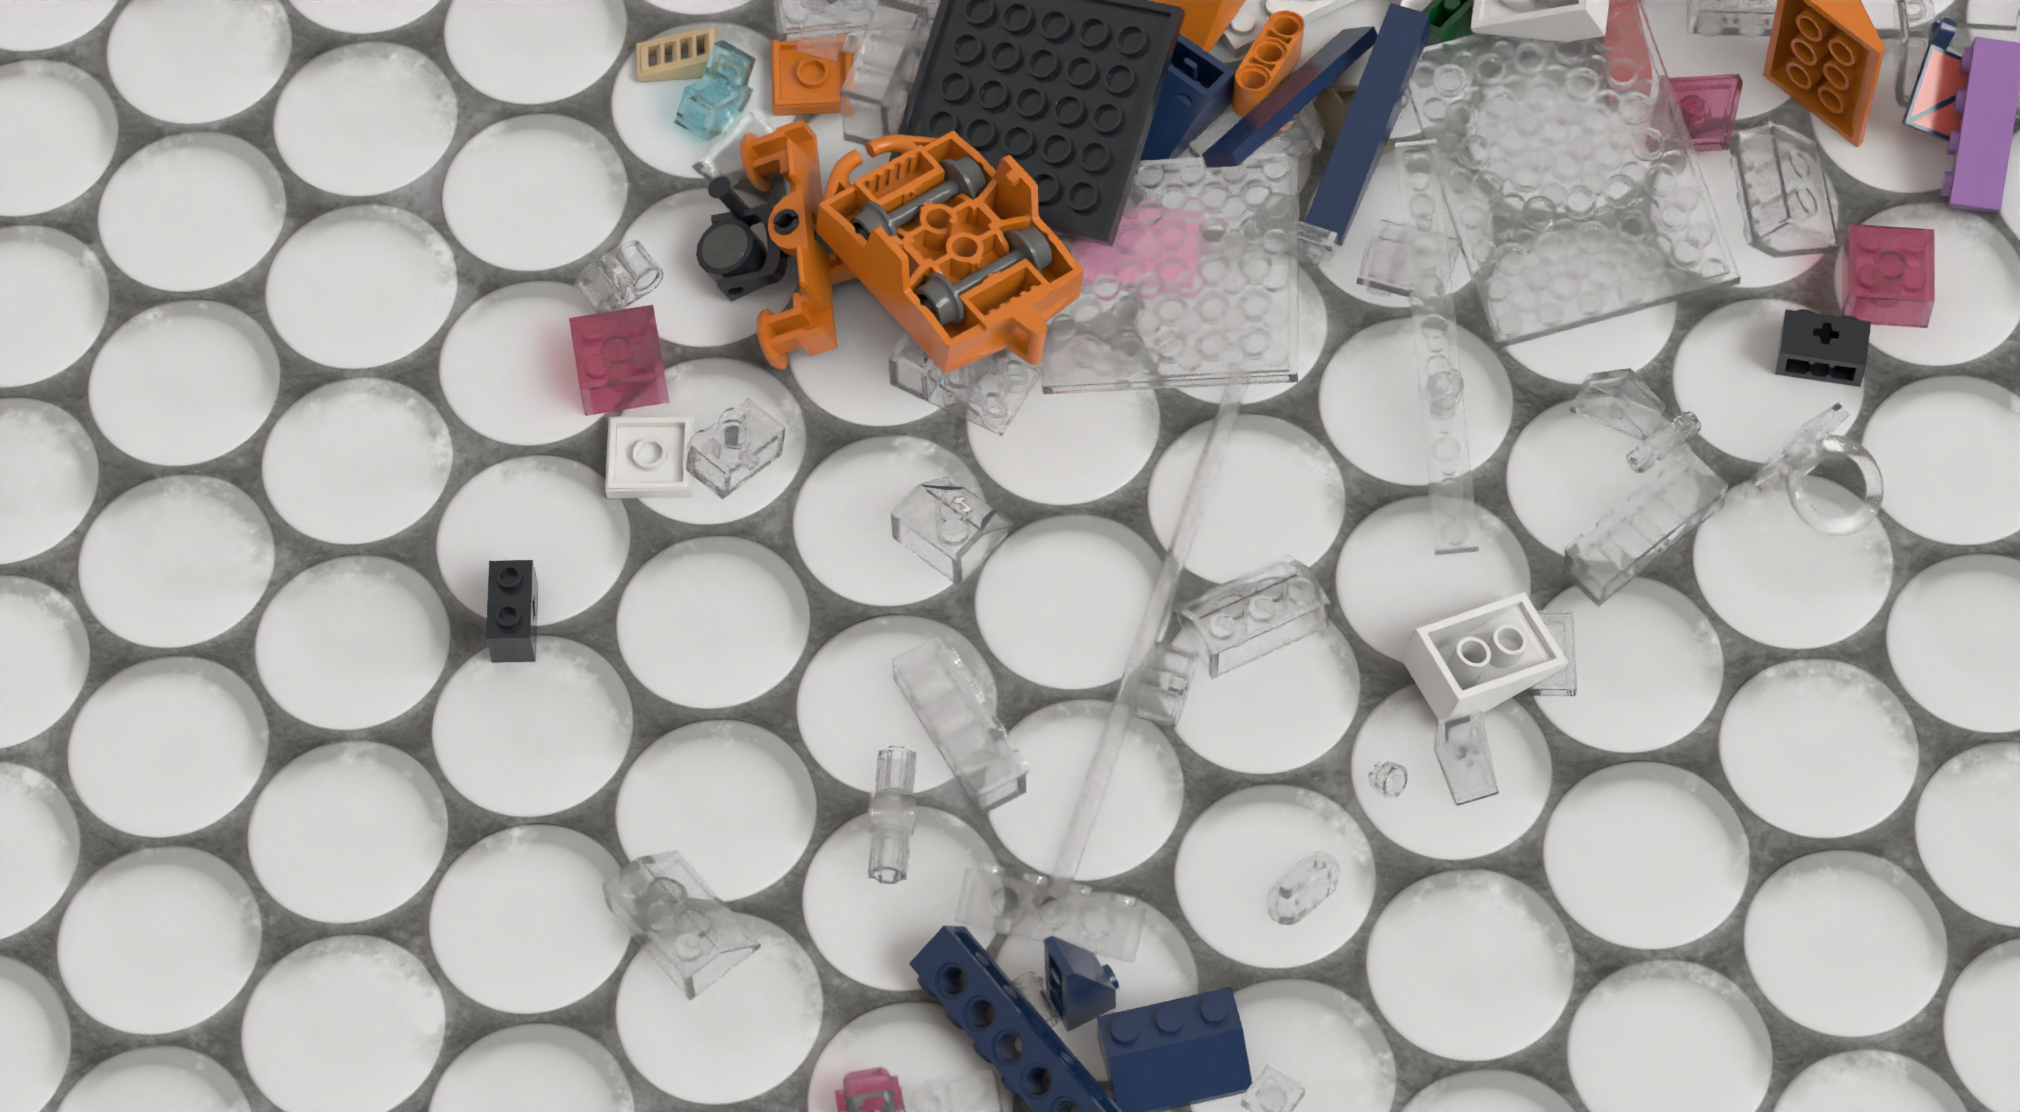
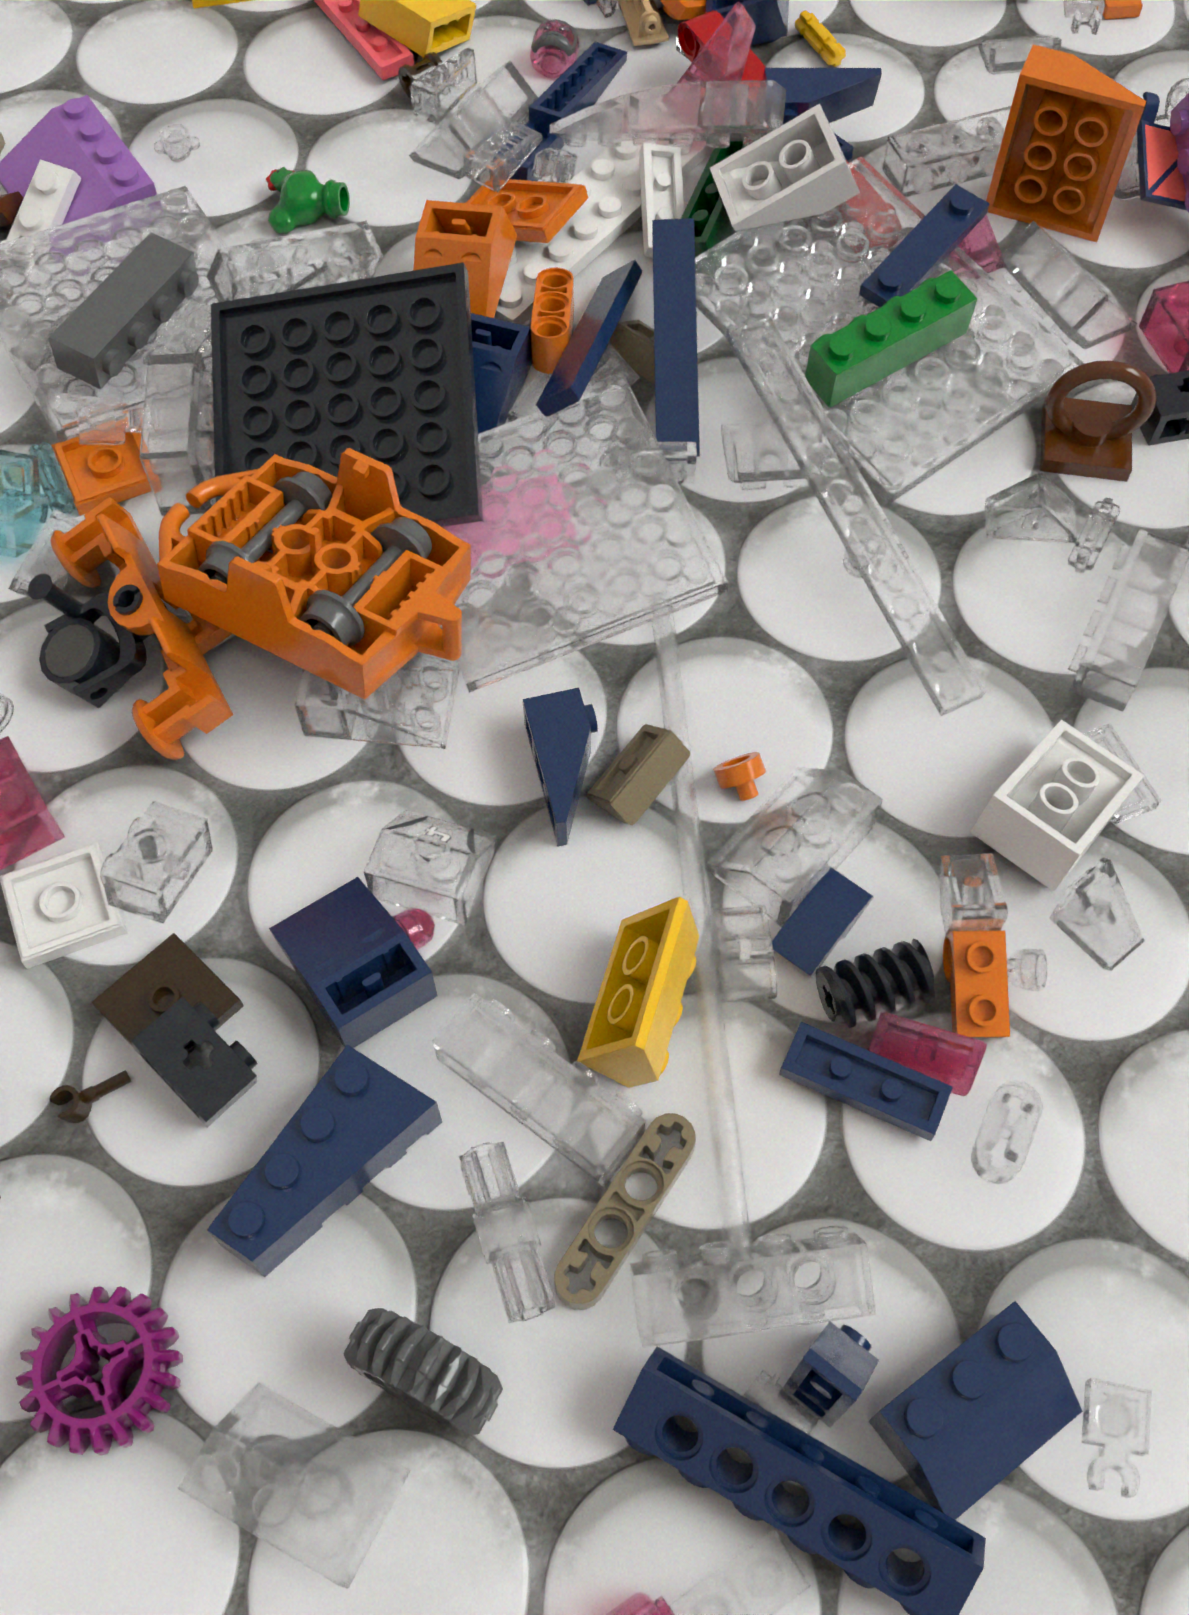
camera: 25 degrees left, 0 degrees up
none -> magenta gear [16,1287,183,1455]
none -> clear light blue axle [29,442,75,516]
none -> dark brown hand [49,1070,132,1123]
none -> dark brown plate [92,933,244,1055]
none -> black brick [131,996,258,1127]
none -> dark blue wedge [207,1044,442,1277]
none -> dark blue slope [269,877,438,1048]
none -> dark grey gear [343,1308,503,1435]
none -> clear pink hinge [393,908,435,950]
none -> dark blue slope [523,687,598,847]
none -> dark tan beam [554,1113,696,1310]
none -> yellow slope [577,897,700,1088]
none -> dark tan slope [586,724,690,825]
none -> orange tile [713,752,766,801]
none -> dark blue slope [769,867,874,978]
none -> dark blue plate [779,1022,953,1141]
none -> green brick [804,270,978,408]
none -> black piece [815,939,935,1028]
none -> dark blue plate [859,184,990,308]
none -> clear pink slope [868,1012,987,1096]
none -> clear slope [940,854,1008,935]
none -> orange plate [943,930,1010,1038]
none -> reddish brown tile [1040,360,1157,482]

